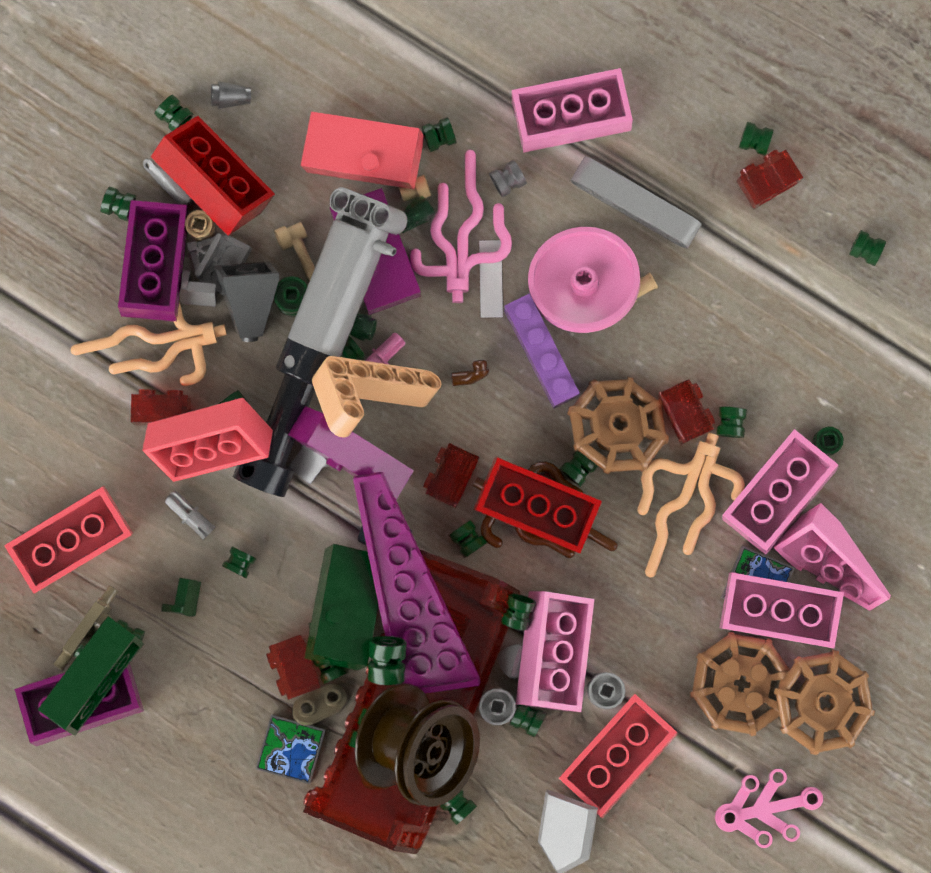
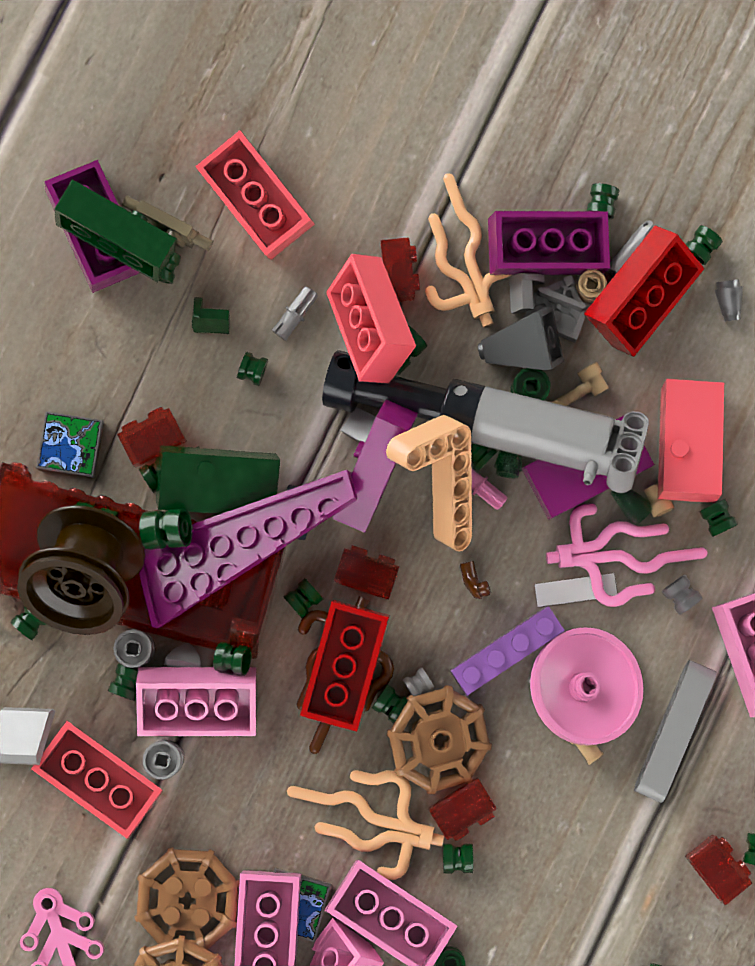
camera: 80 degrees right, 0 degrees up
dark tan plate [292,684,347,726] -> none
none -> light grey wheel [402,667,436,696]

